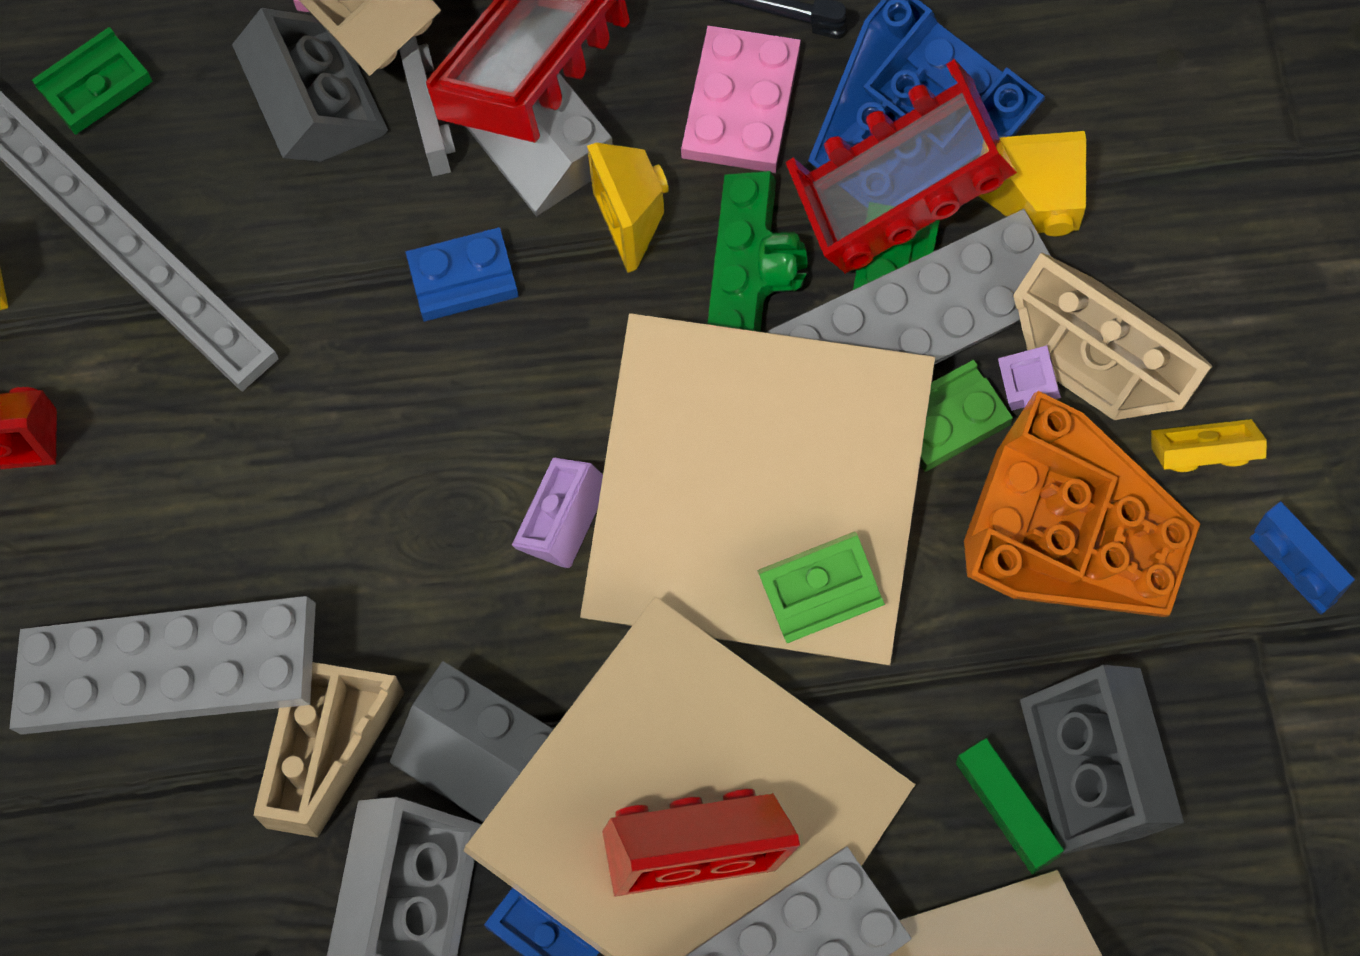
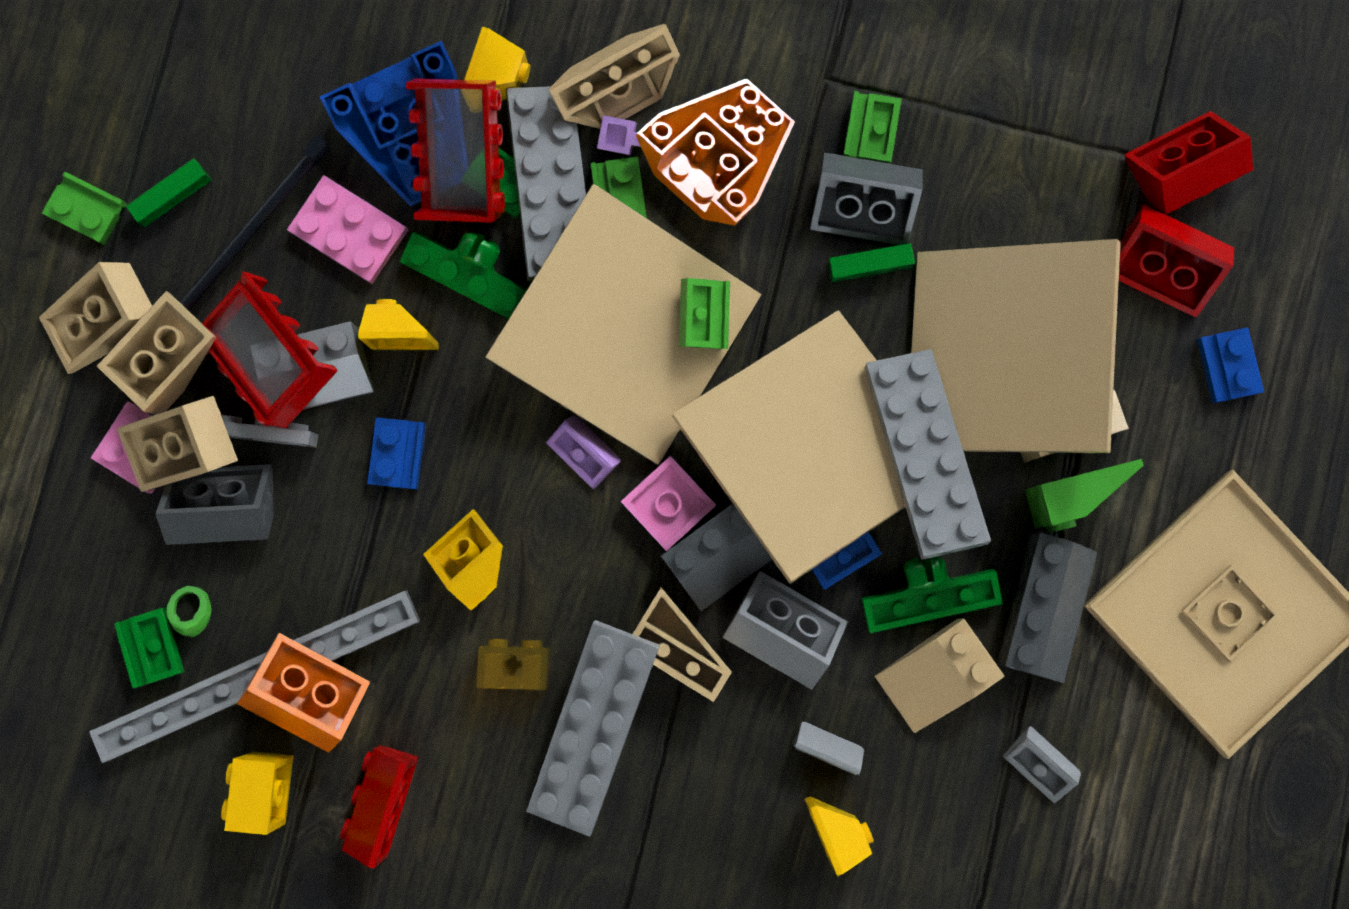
camera: 70 degrees left, 15 degrees up
red slope [602,789,800,897] -> none
yellow plate [1151,419,1267,472] -> none
blue plate [1249,501,1355,615] -> none
none -> bright green piece [166,586,212,637]
none -> orange slope [237,633,370,752]
none -> yellow slope [423,509,503,610]
none -> clear yellow brick [477,639,550,690]
none -> bright pink plate [621,456,716,552]
none -> bright green plate [843,91,902,164]

